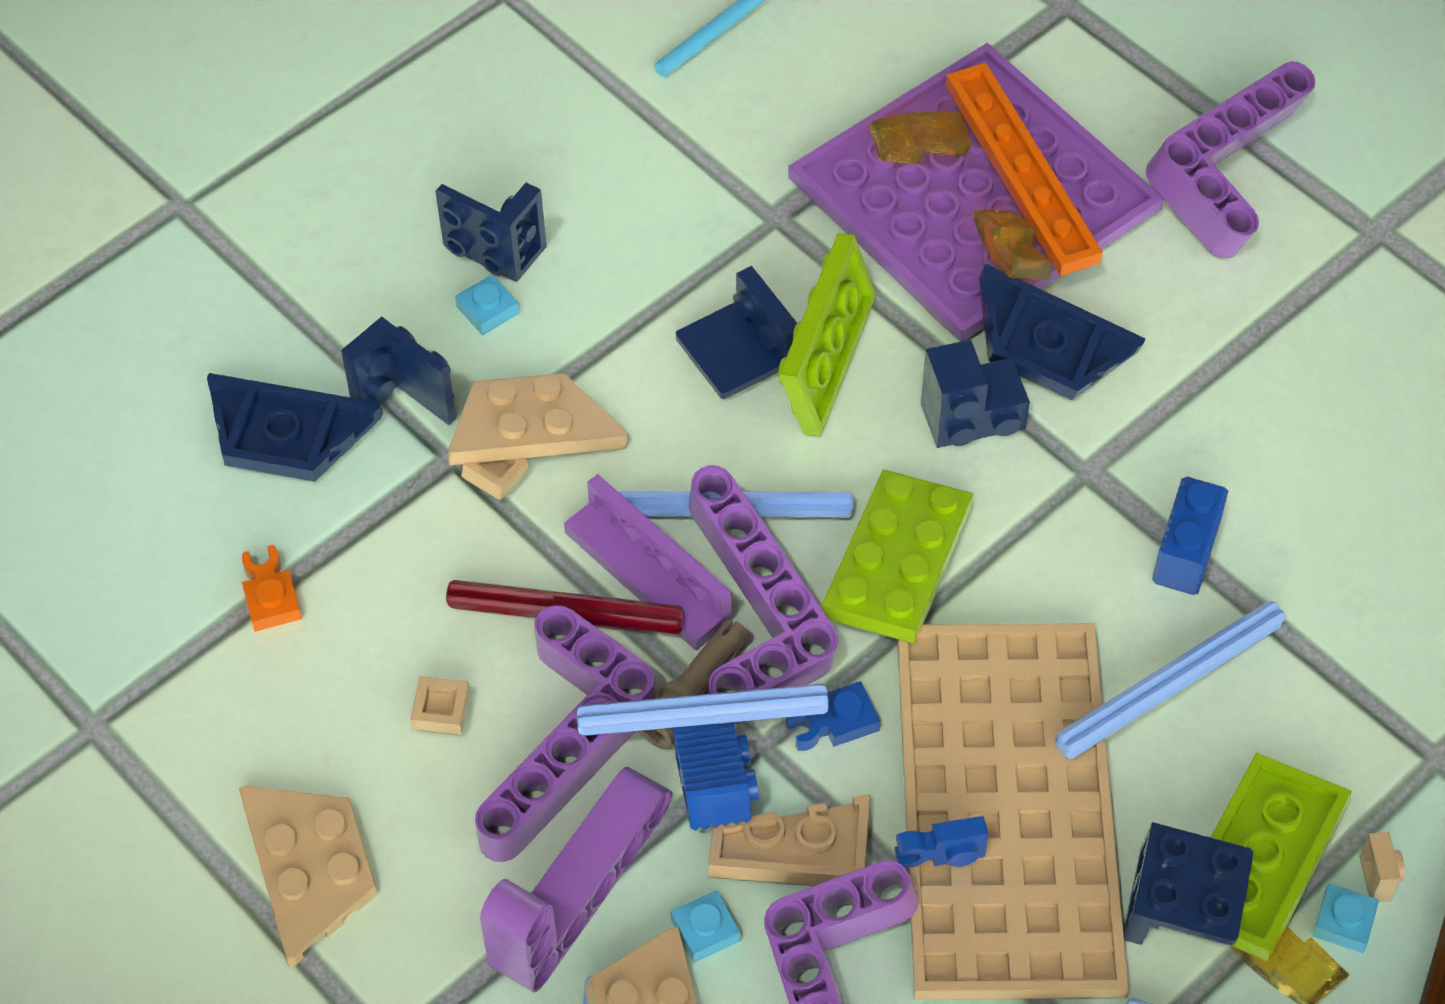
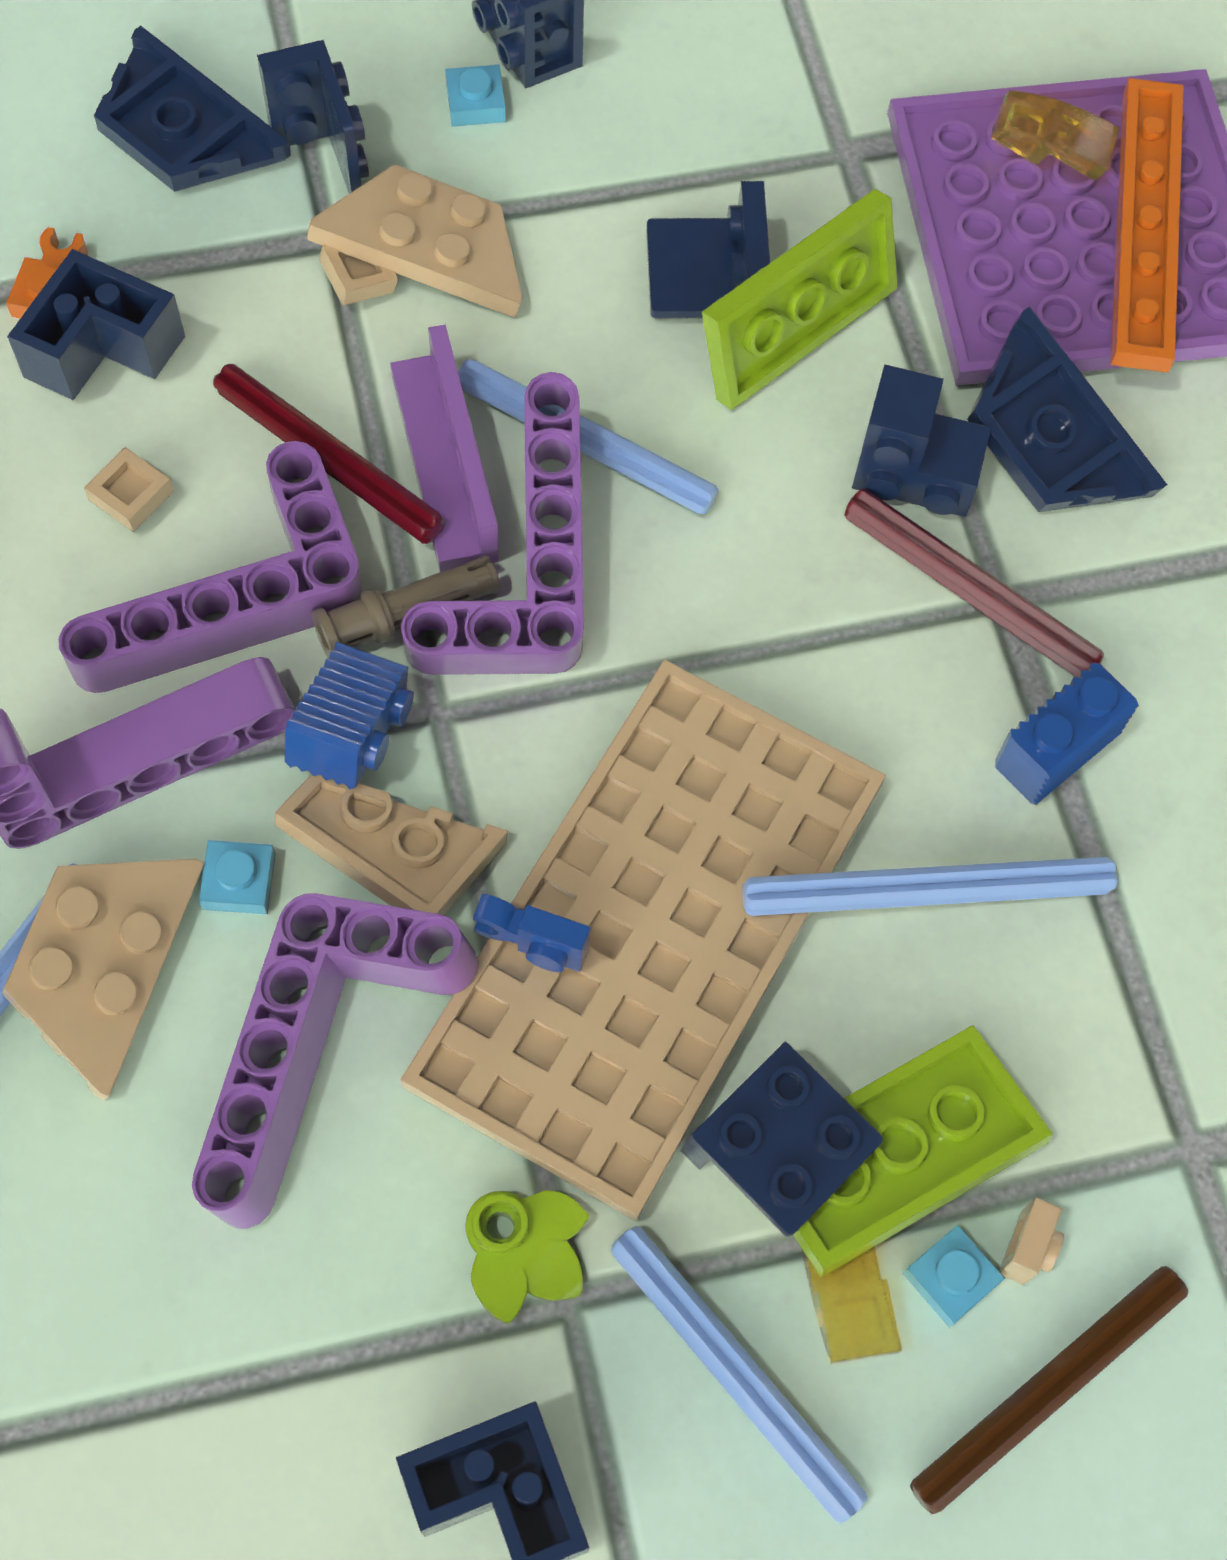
camera: 25 degrees right, 10 degrees up
light blue axle [577,684,829,736] -> none
blue plate [786,681,880,751] -> none
lime plate [821,469,974,644] -> none
clear yellow slope [973,209,1053,279] -> none
none -> dark blue brick [7,249,185,400]
none -> axle [844,489,1105,678]

